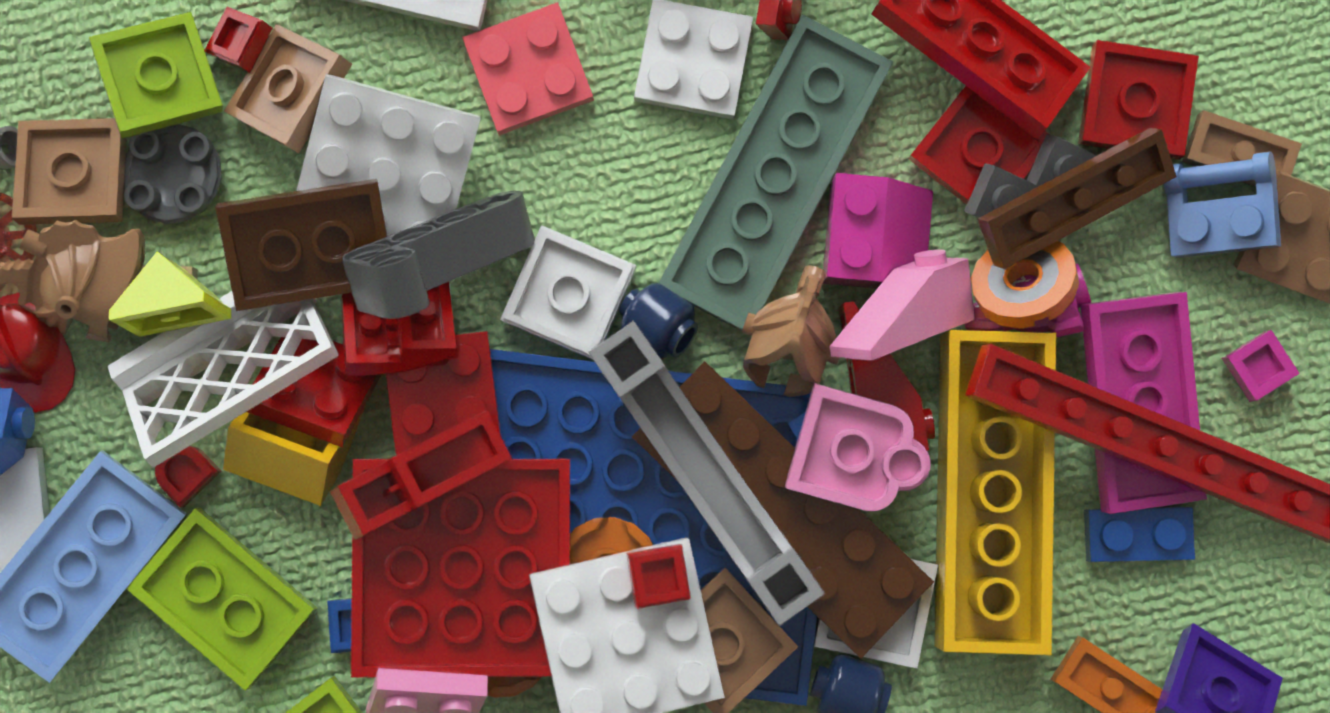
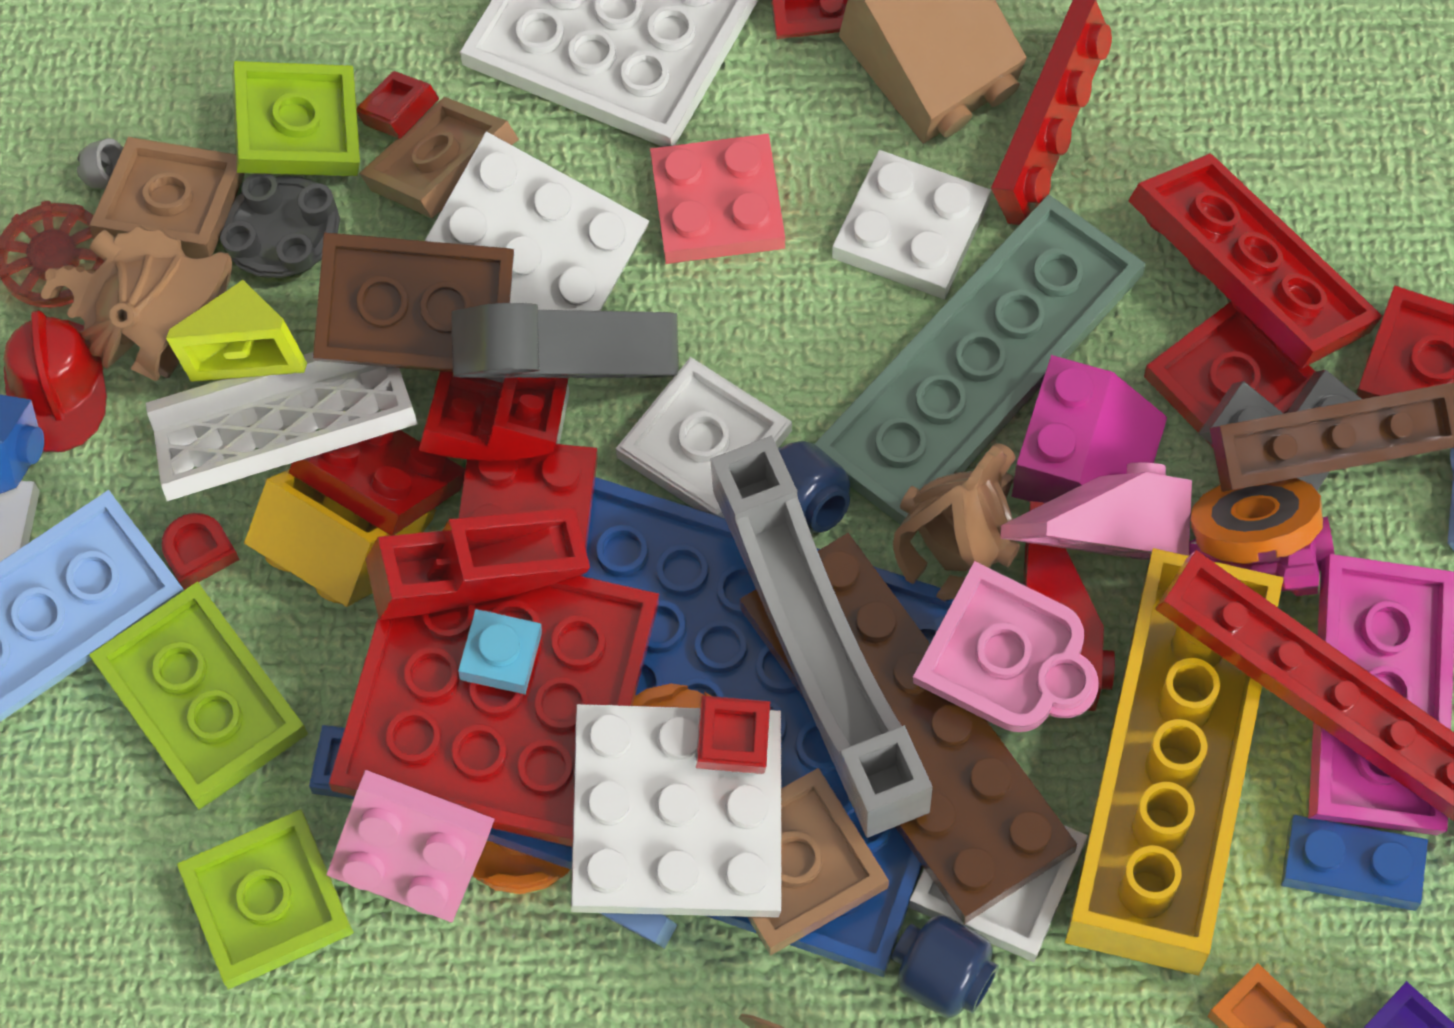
camera: 15 degrees right, 20 degrees down
none -> medium azure plate [458,609,542,695]

